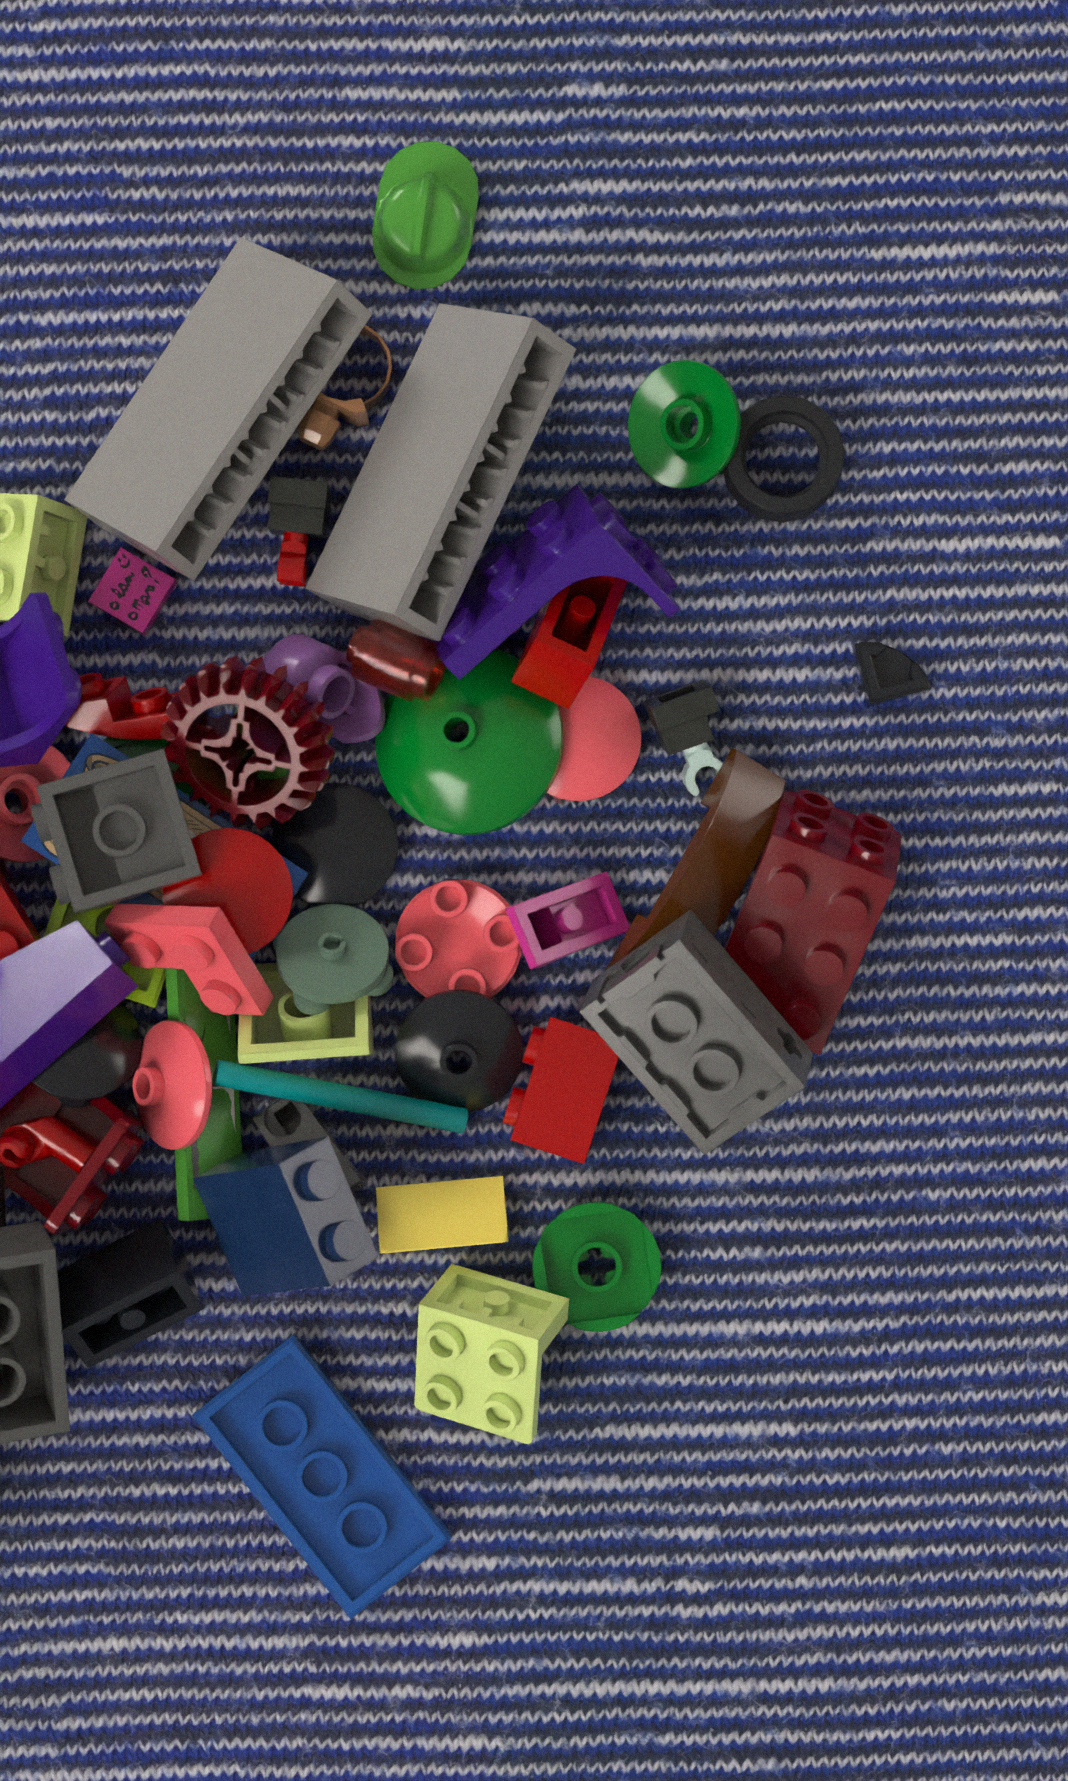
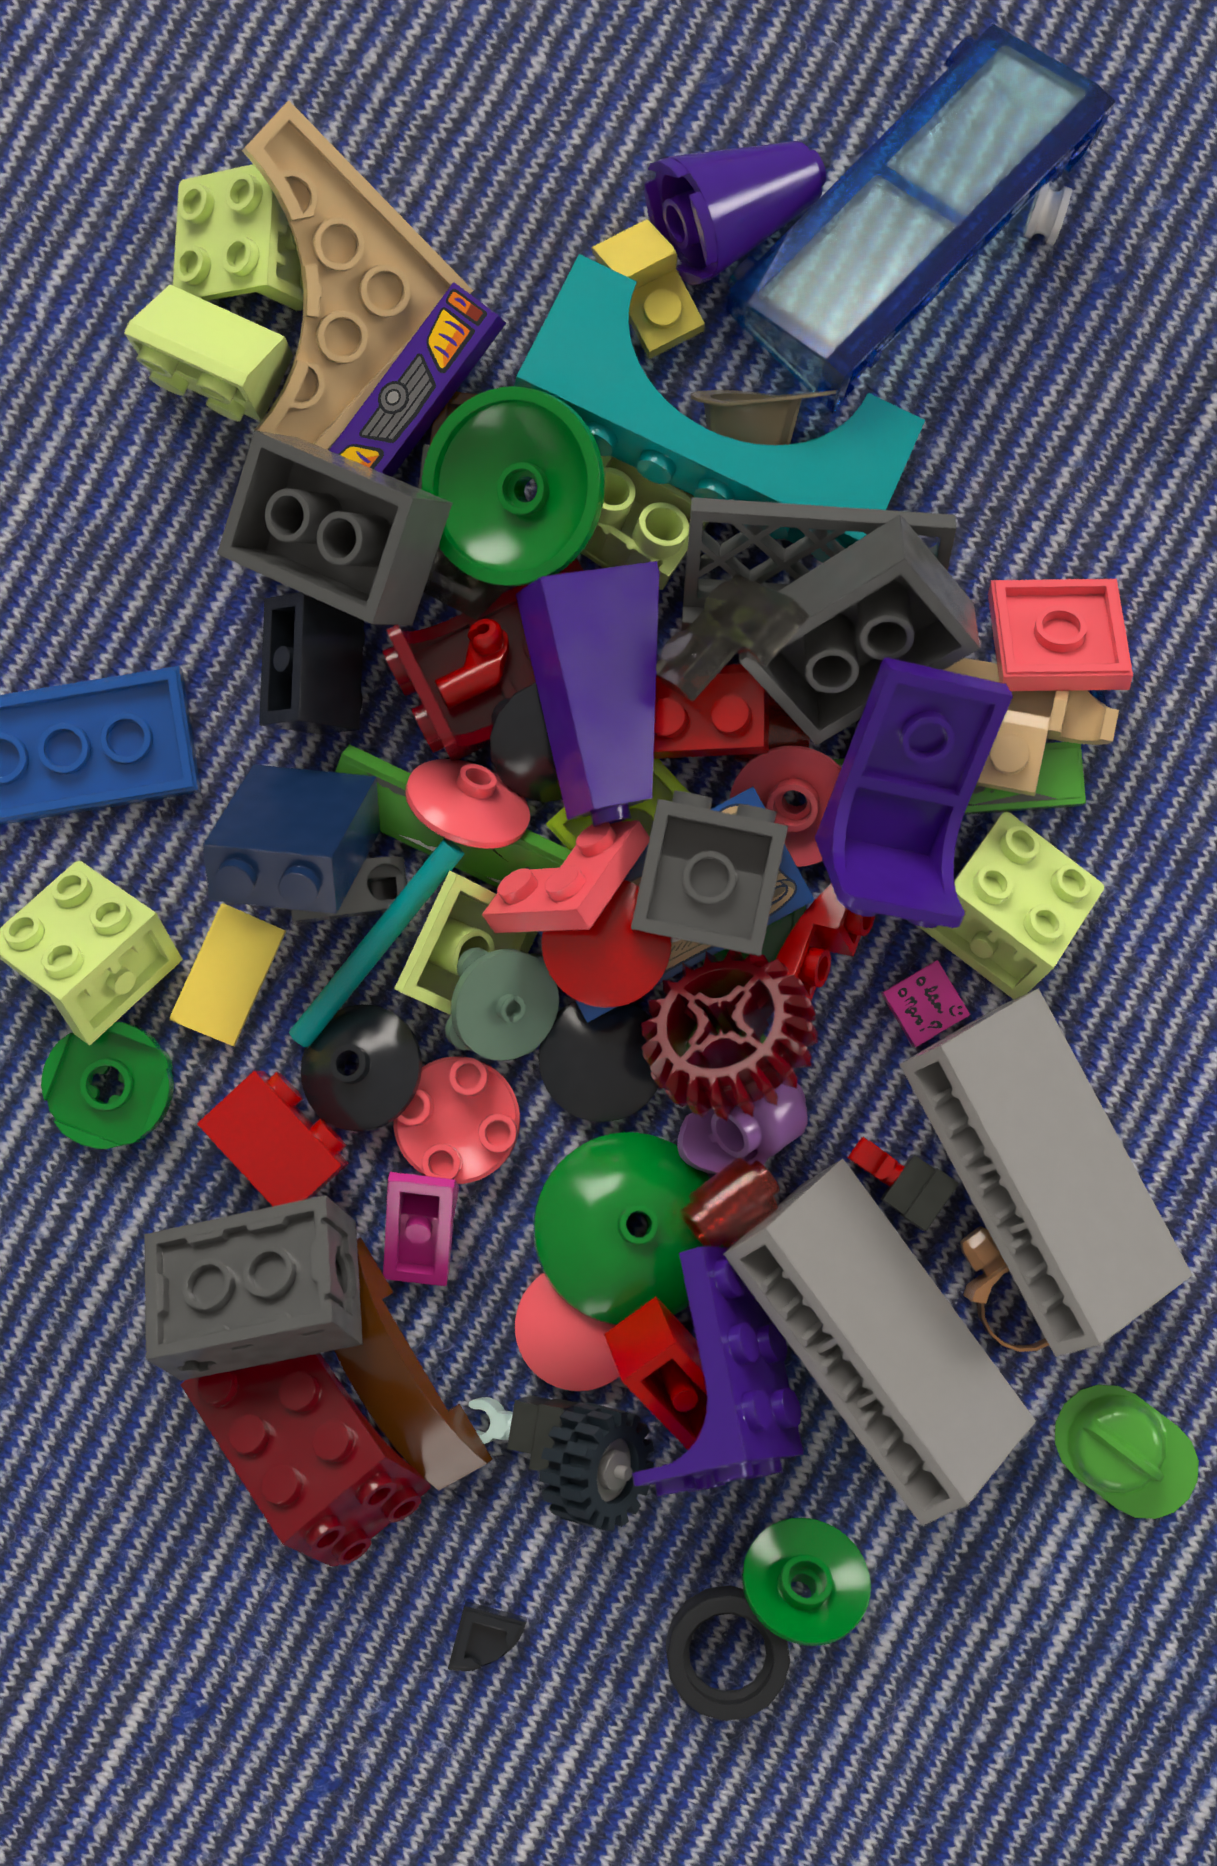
camera: 125 degrees right, 0 degrees up
none -> black wheel [539,1403,654,1531]

